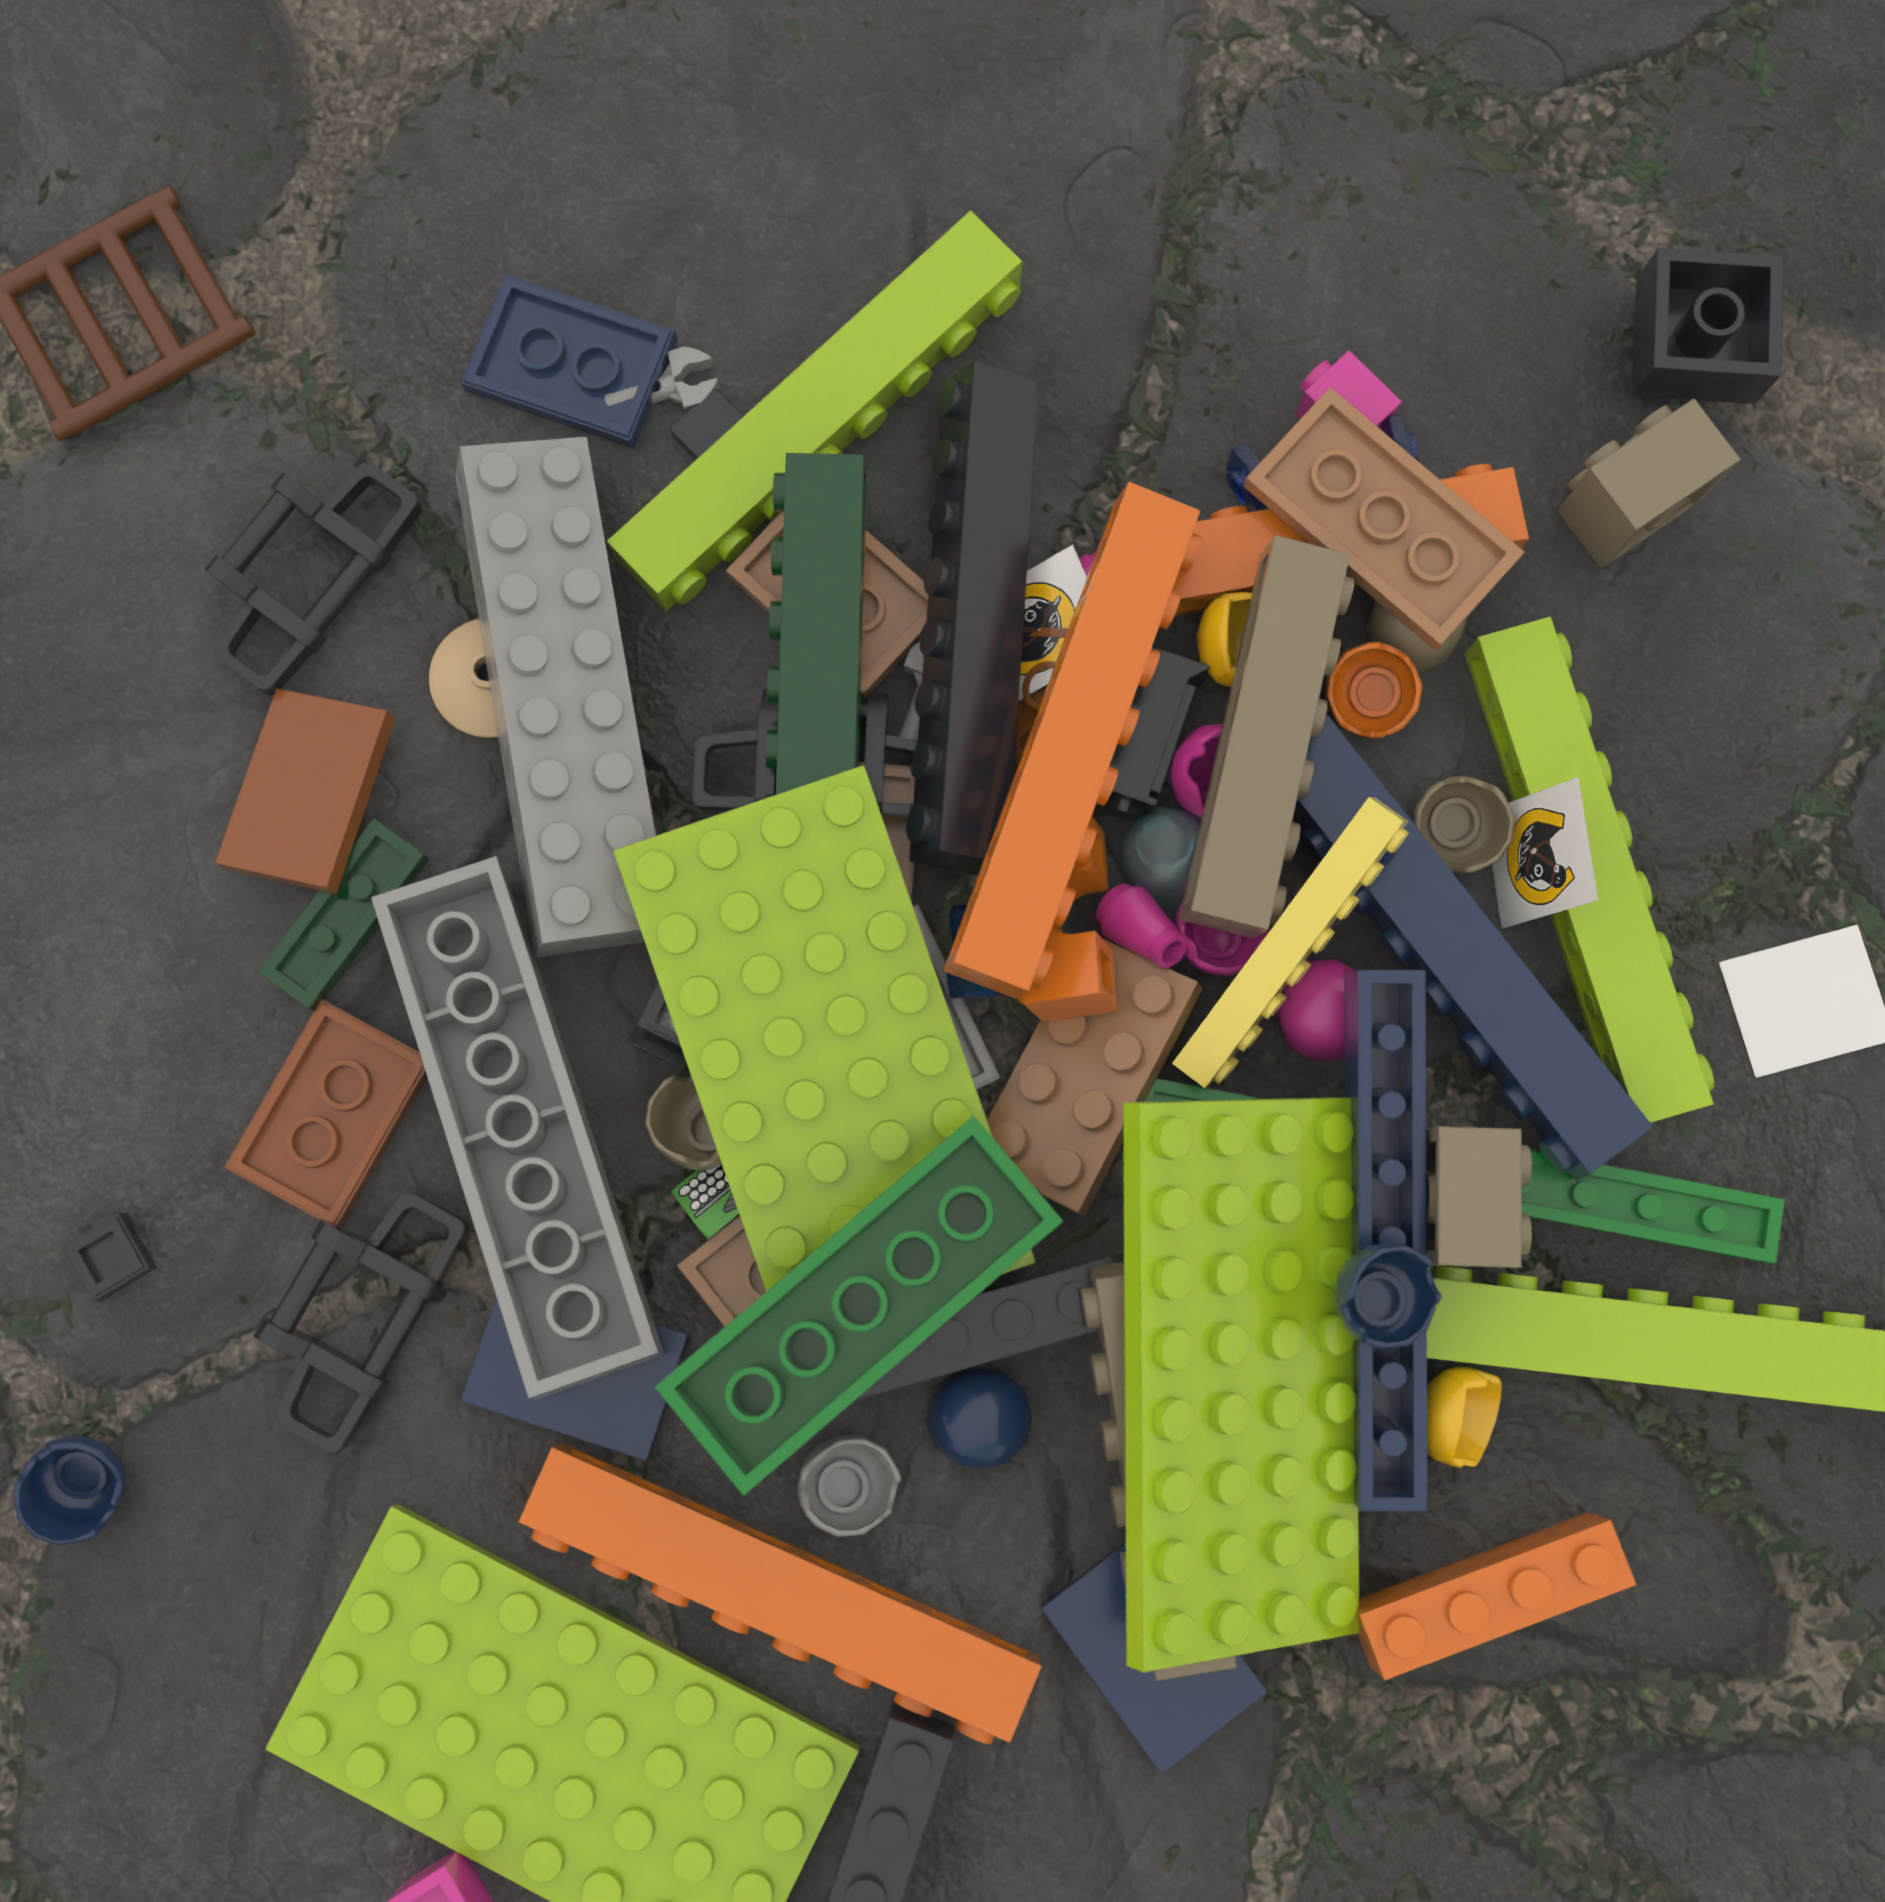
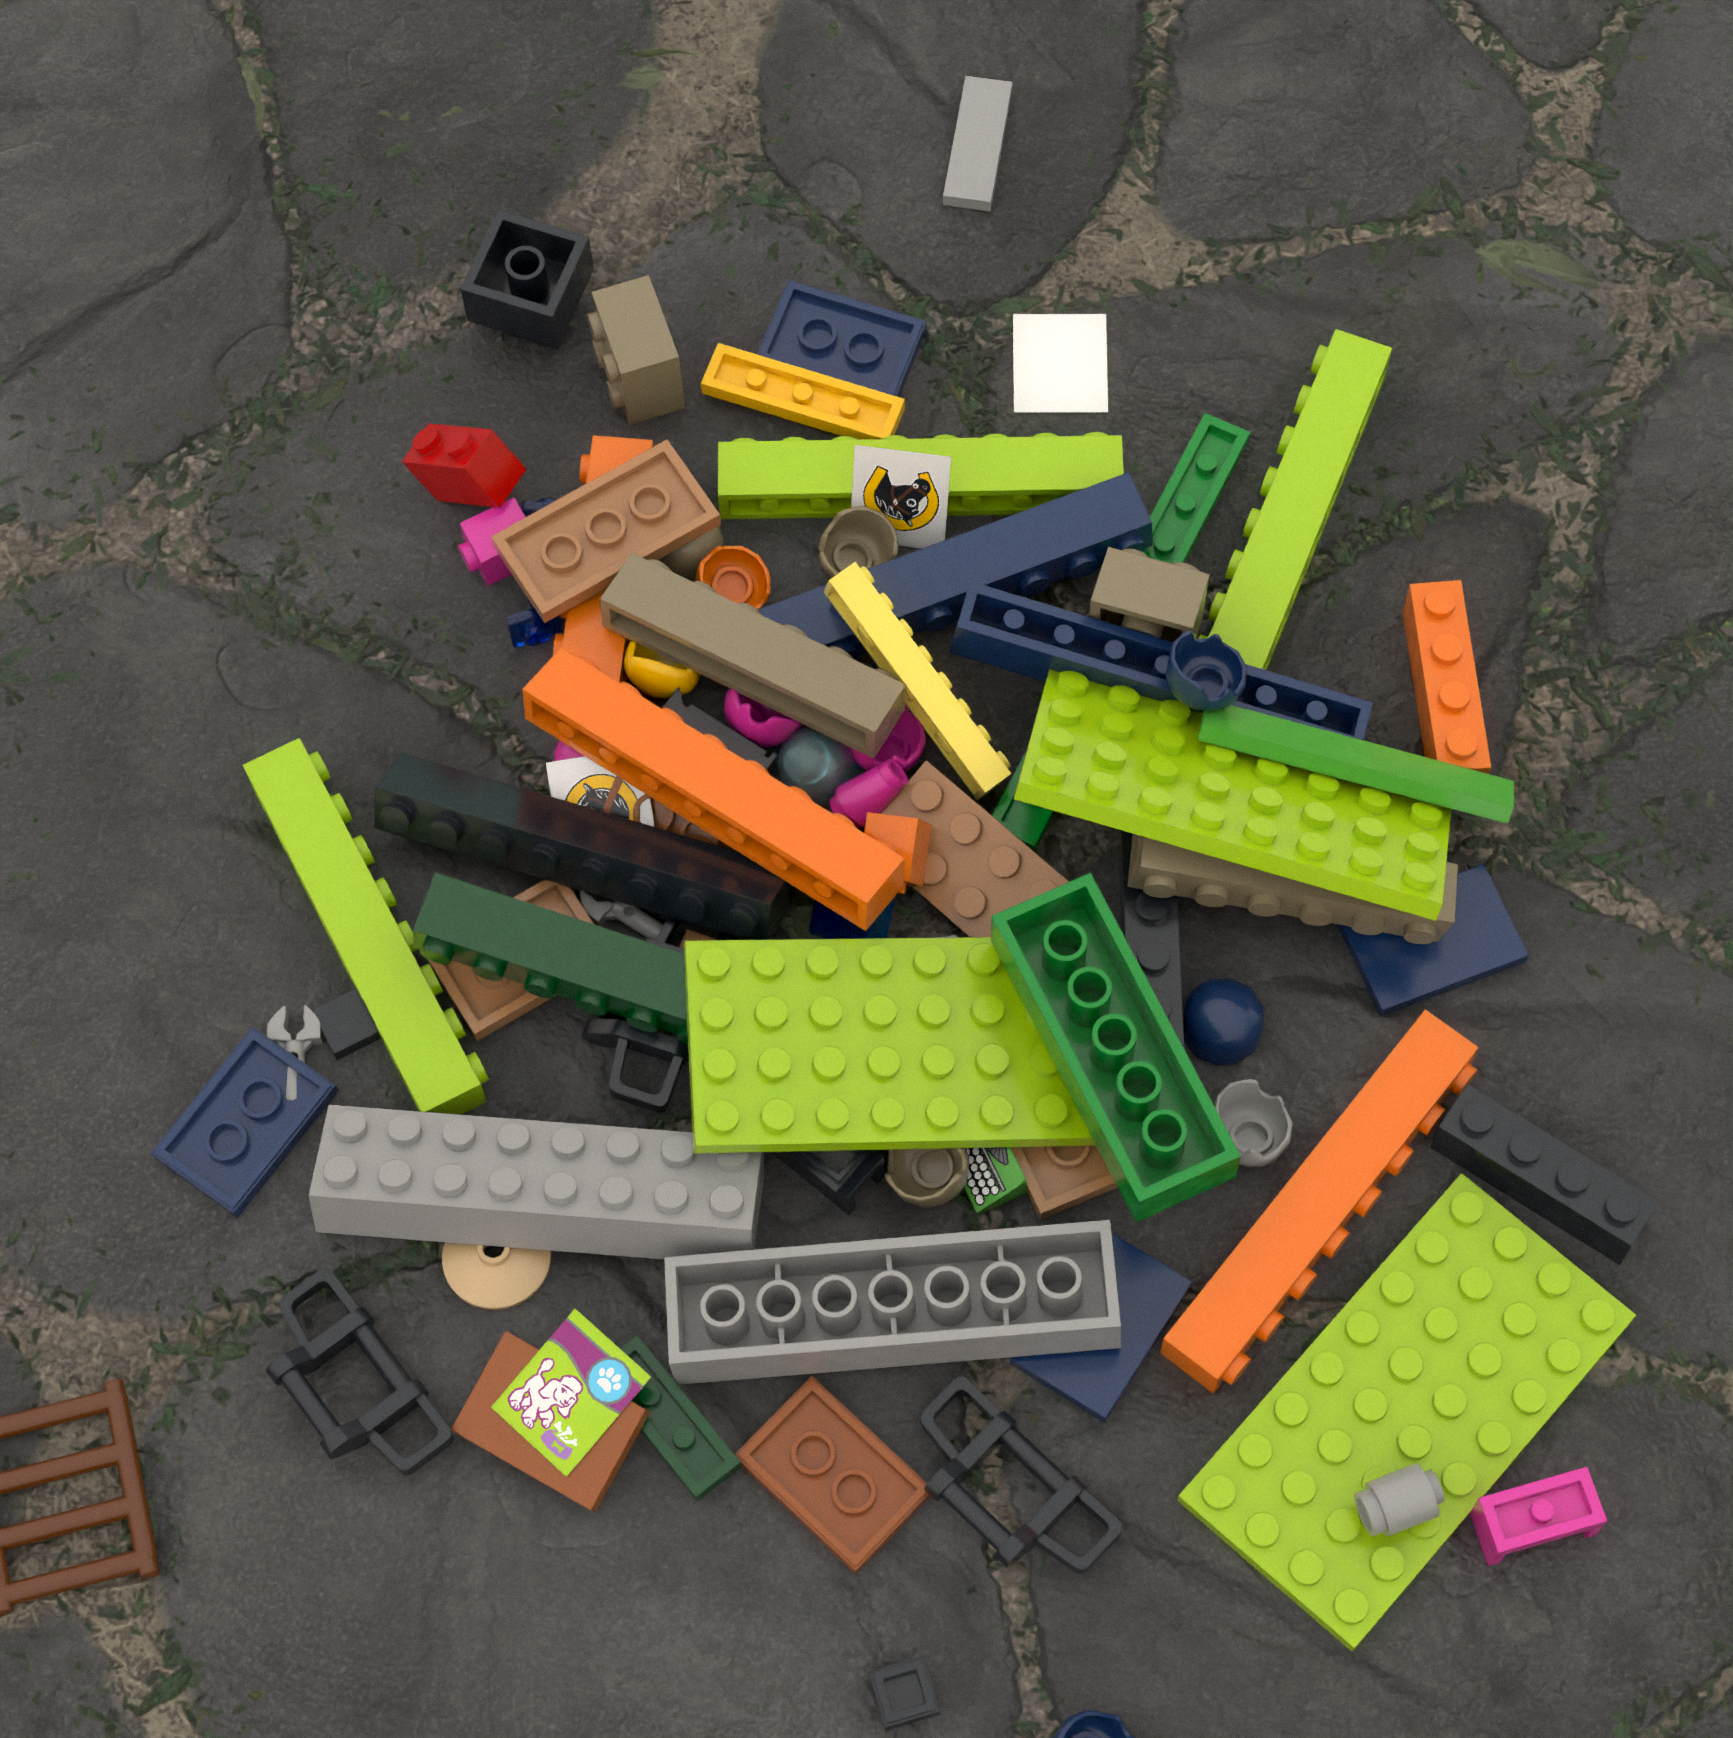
camera: 75 degrees left, 15 degrees down
dark pink hair [1275,958,1354,1062] -> none
yellow hair [1427,1366,1502,1468] -> none
none -> red brick [402,423,527,508]
none -> sticker [491,1309,651,1477]
none -> yellow plate [701,343,905,440]
none -> dark blue tile [757,280,927,397]
none -> bright green tile [1198,705,1514,823]
none -> light grey brick [1354,1463,1445,1537]

